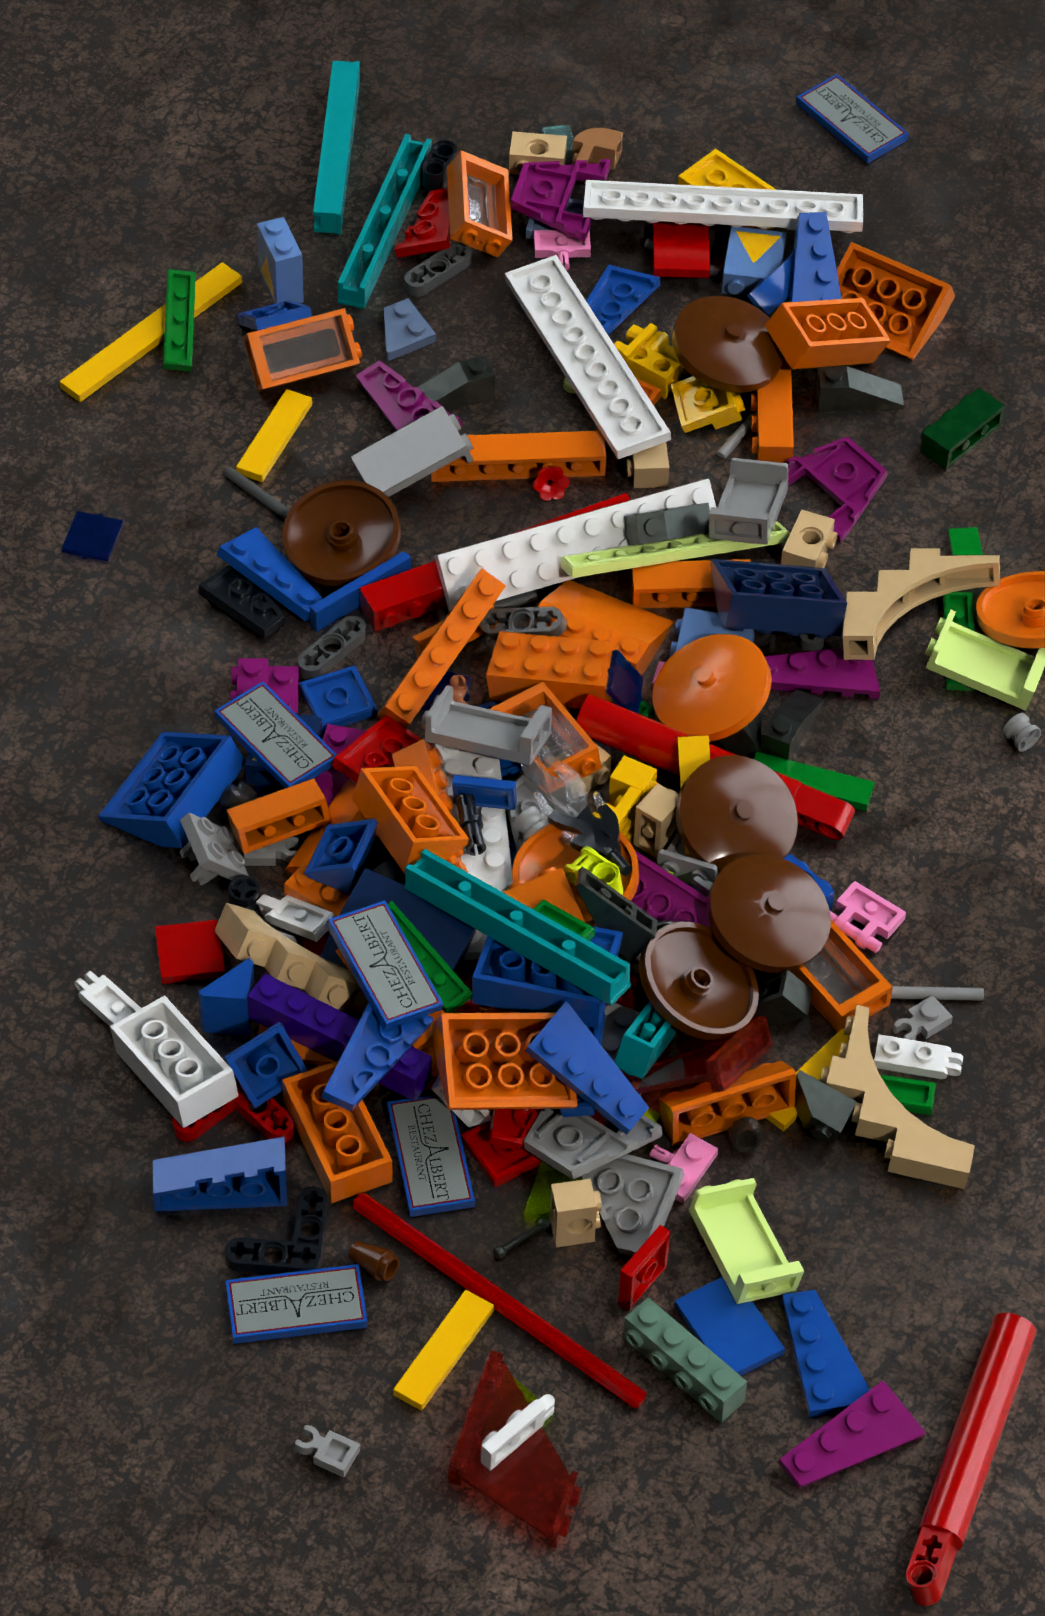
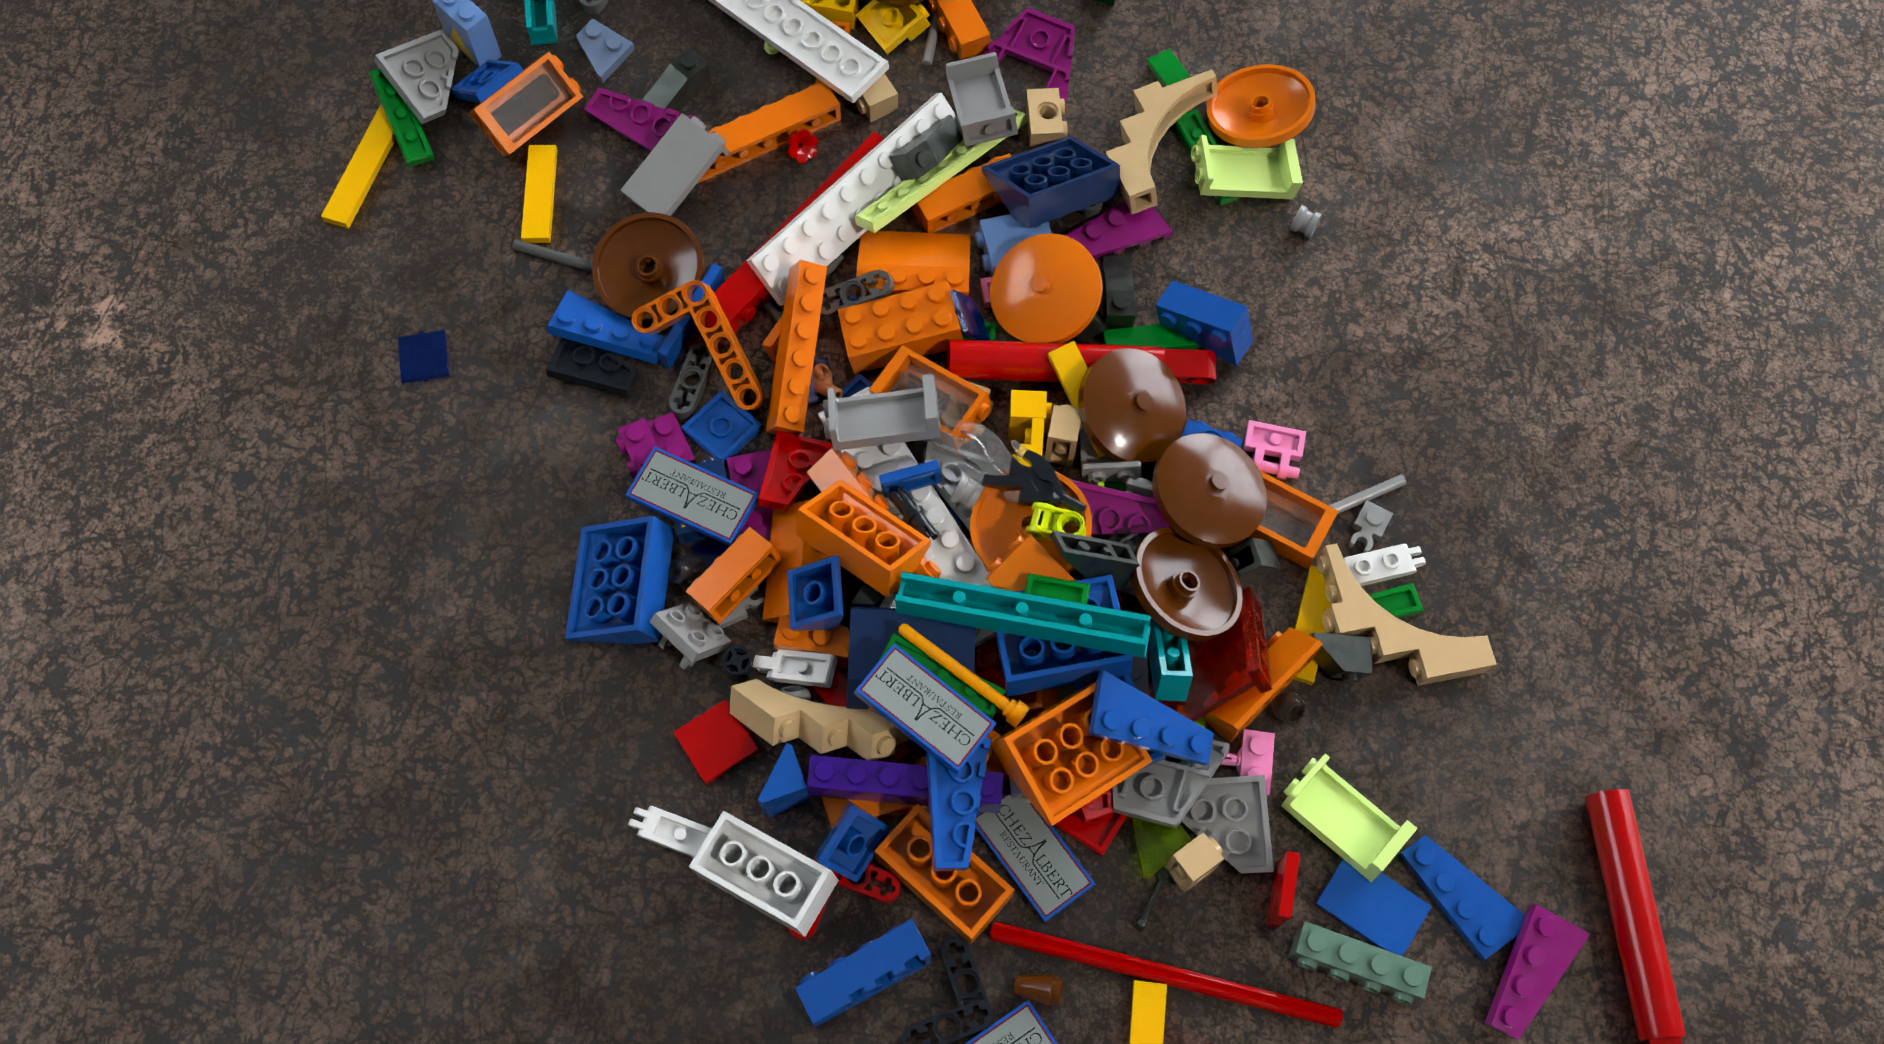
camera: 25 degrees left, 15 degrees up
none -> light grey plate [374,29,459,124]
none -> orange beam [631,280,765,410]
none -> light orange piece [898,624,1030,728]
none -> blue wedge [1155,280,1253,367]

